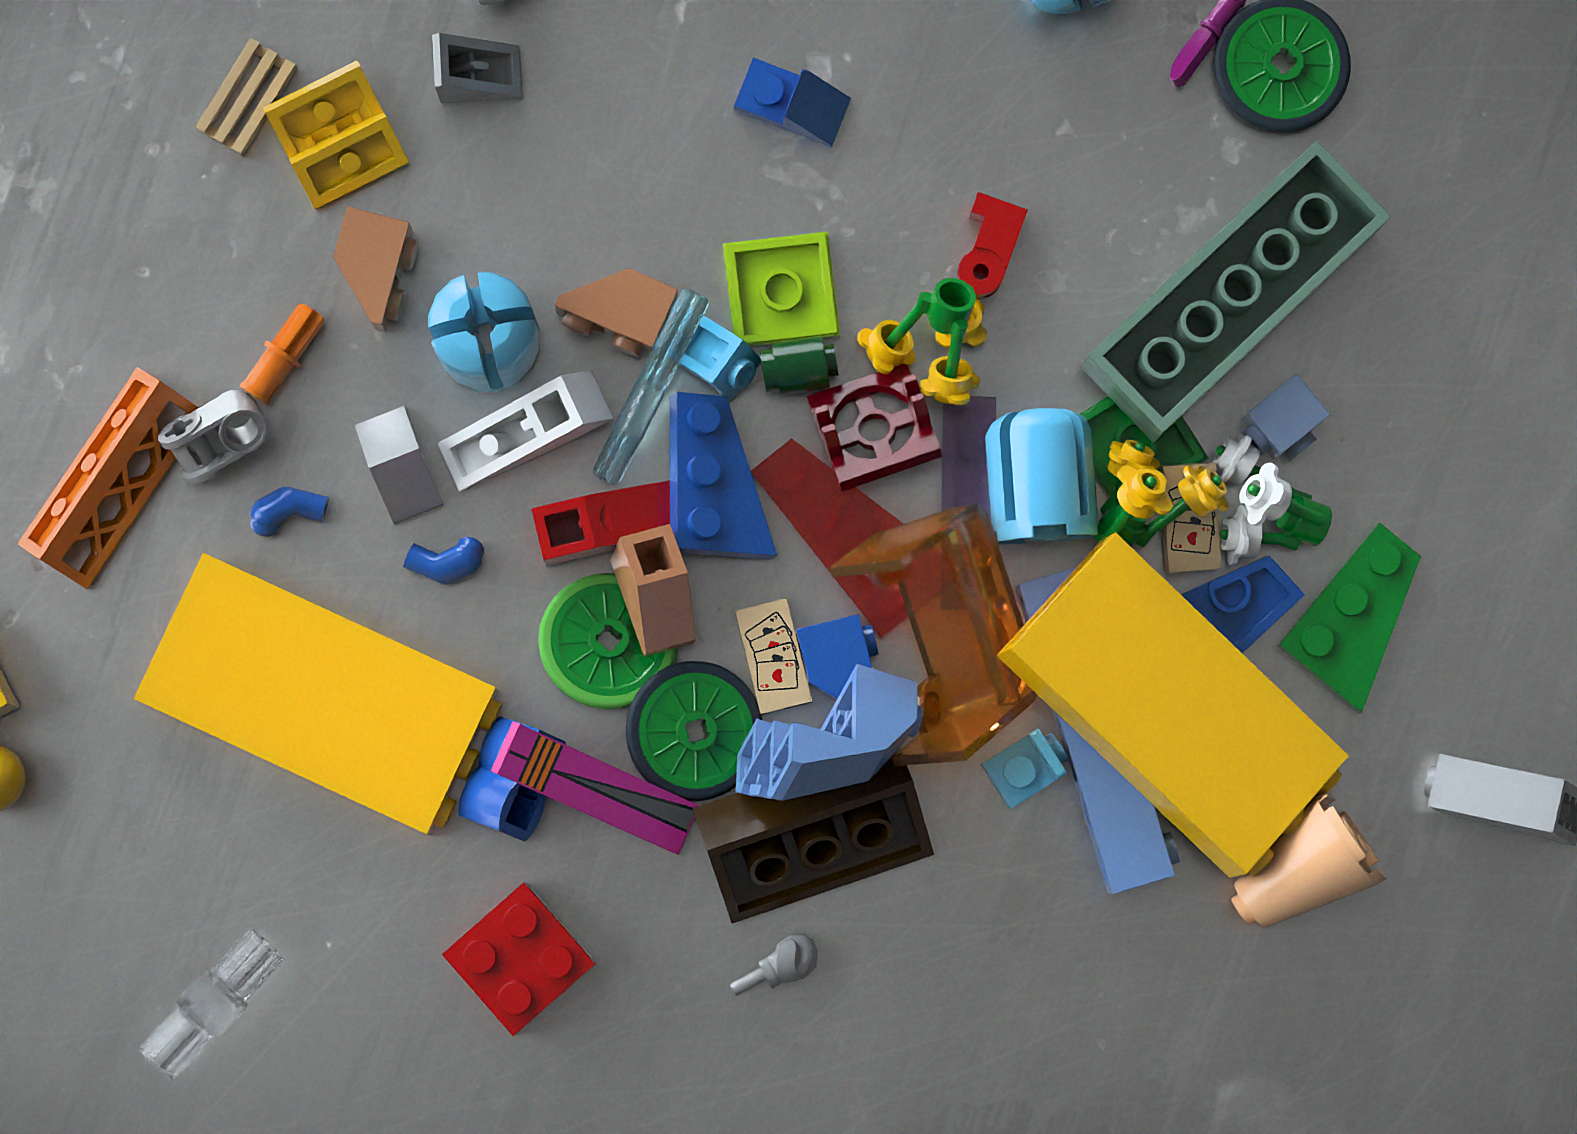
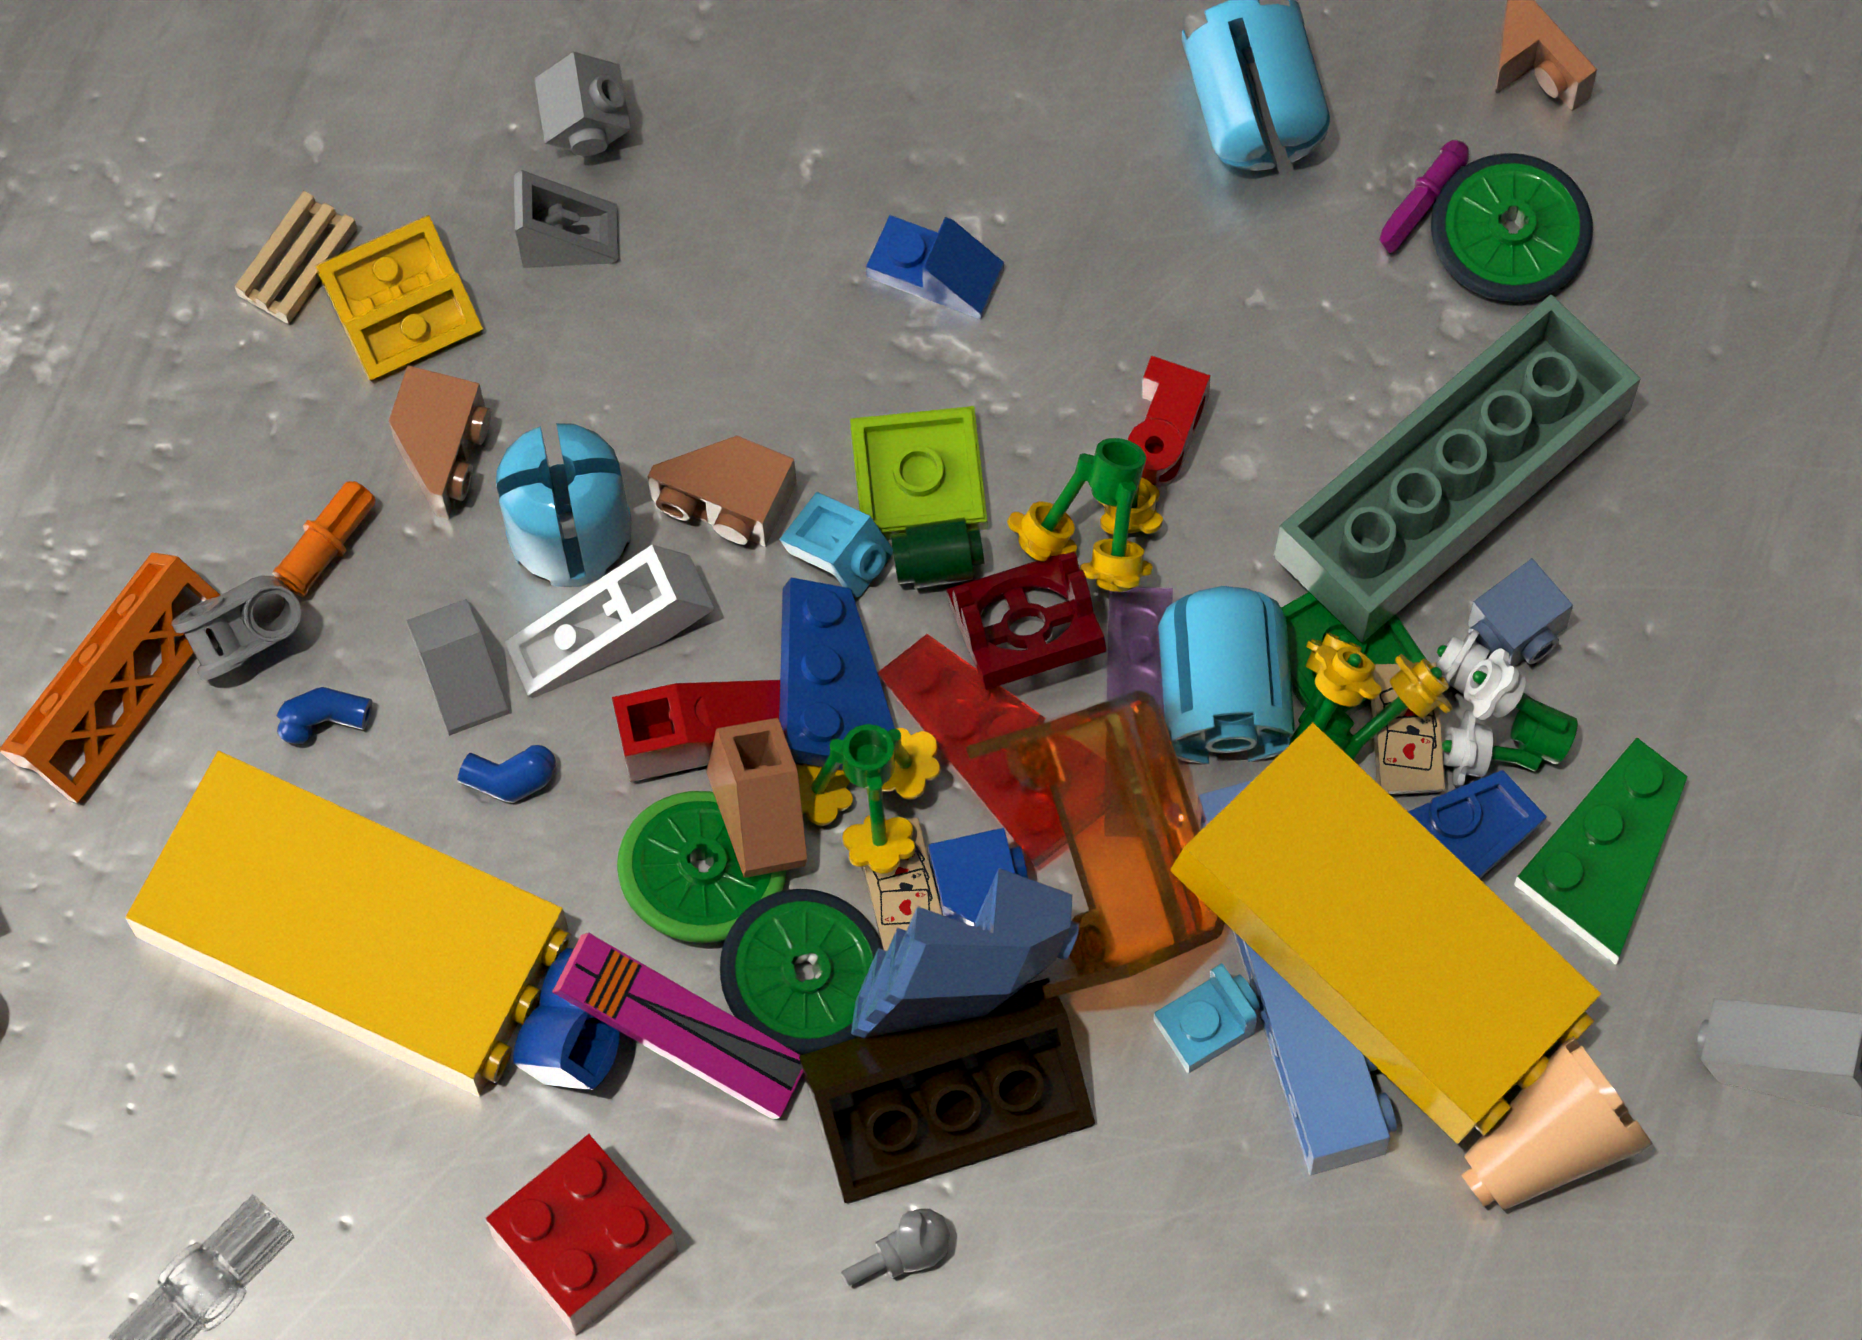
camera: 10 degrees right, 15 degrees down
clear light blue axle [592,289,709,485] -> none
none -> plant [796,724,941,874]

